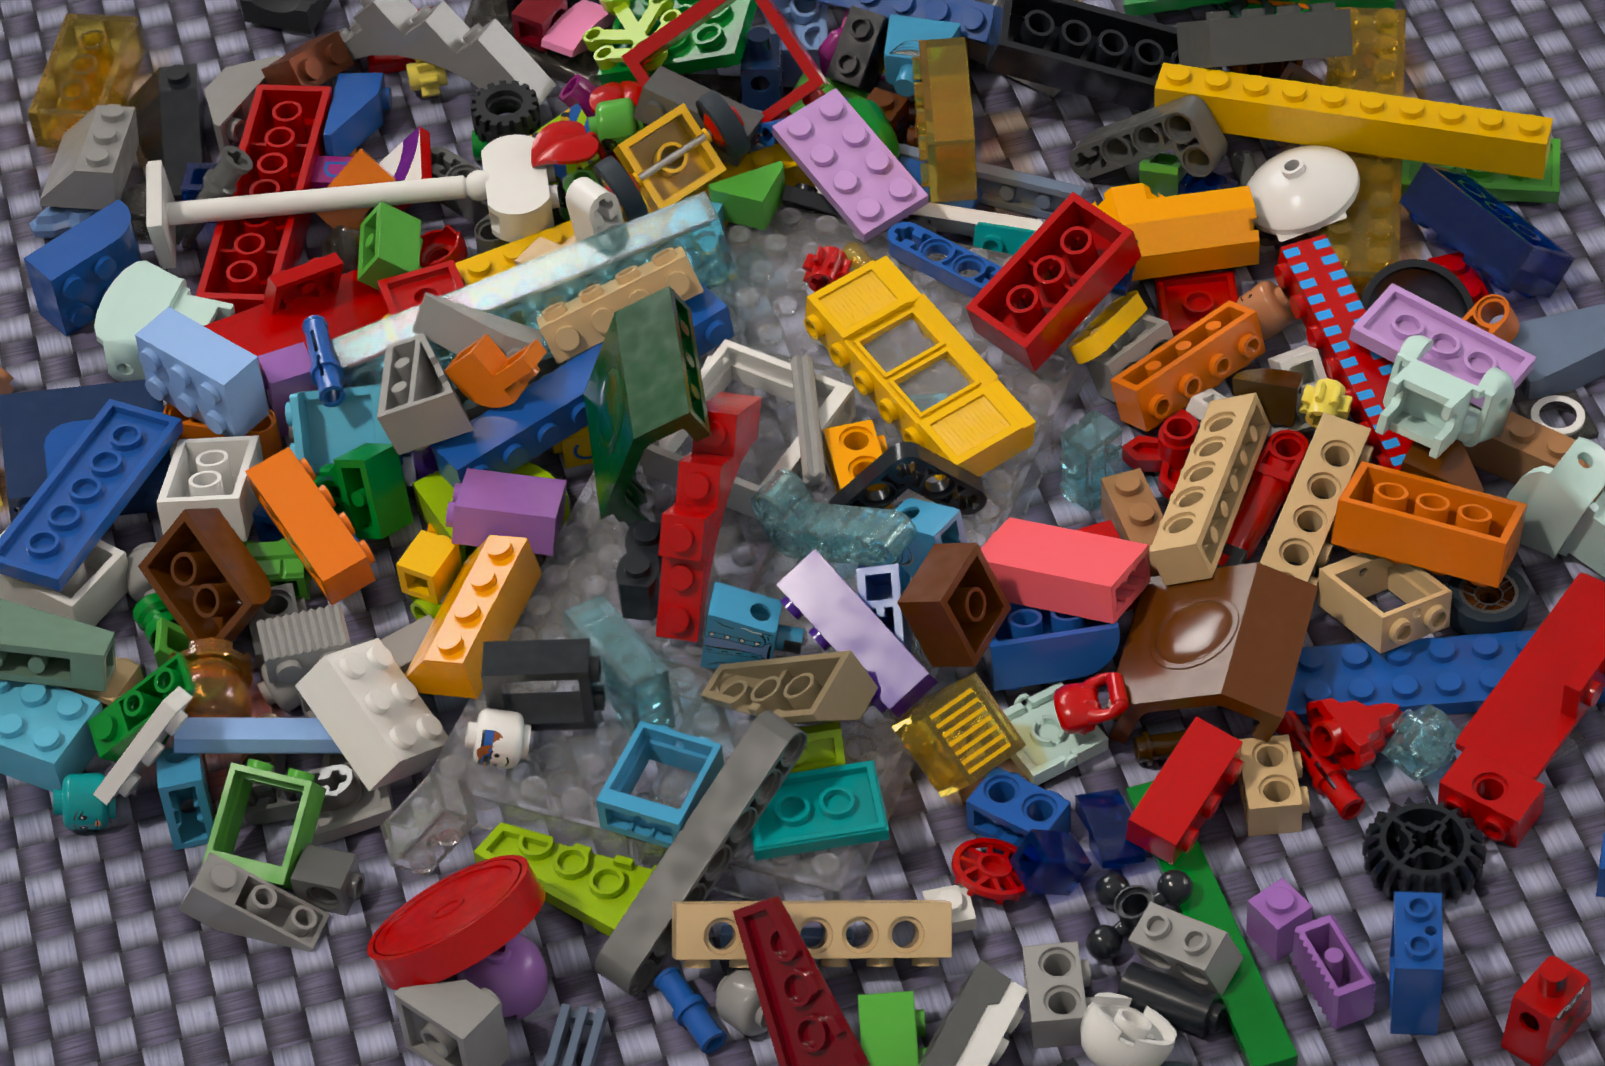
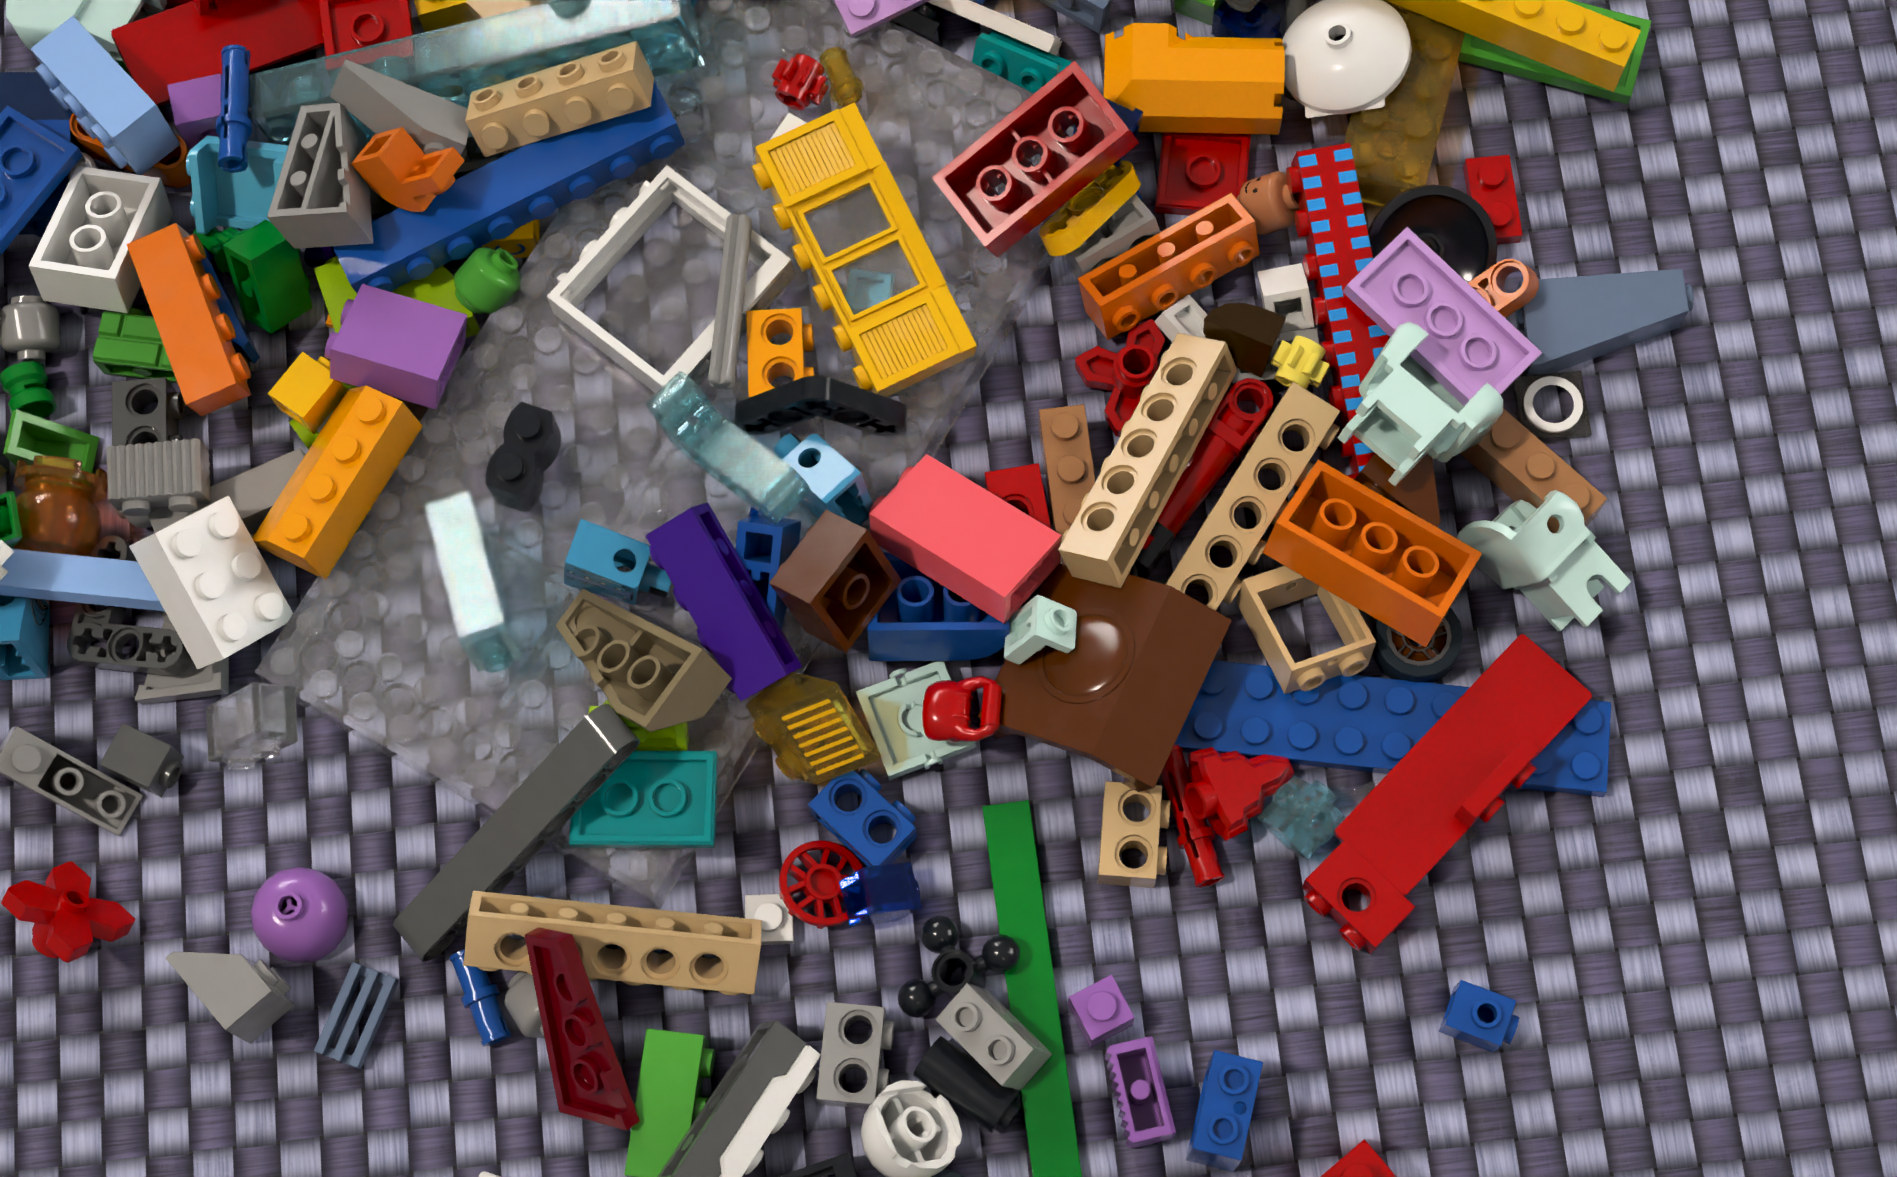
camera: 10 degrees right, 25 degrees up
reddish brown brick [138,508,271,661] -> none
bright green window [202,759,327,891] -> none
red brick [367,855,546,990] -> none
white head [465,708,531,769] -> none
lime wing [473,822,657,937] -> none
black window [481,638,606,731] -> none
dark green panel [583,286,711,527] -> none
dark azure window [596,721,724,848] -> none
red arch [656,392,761,642] -> none
blue beam [887,222,1002,298] -> none
clear light blue brick [1059,410,1122,511] -> none
clear blue slope [1075,788,1146,869] -> none
red wedge [1125,716,1245,865] -> none
dark brown pin [1133,729,1187,766] -> none
black gear [1362,796,1486,905] -> none
clear blue brick [1399,162,1575,299] -> none
none -> red plant [1,861,135,963]
none -> bright green head [454,247,521,314]
none -> light aqua bracket [1004,595,1077,665]

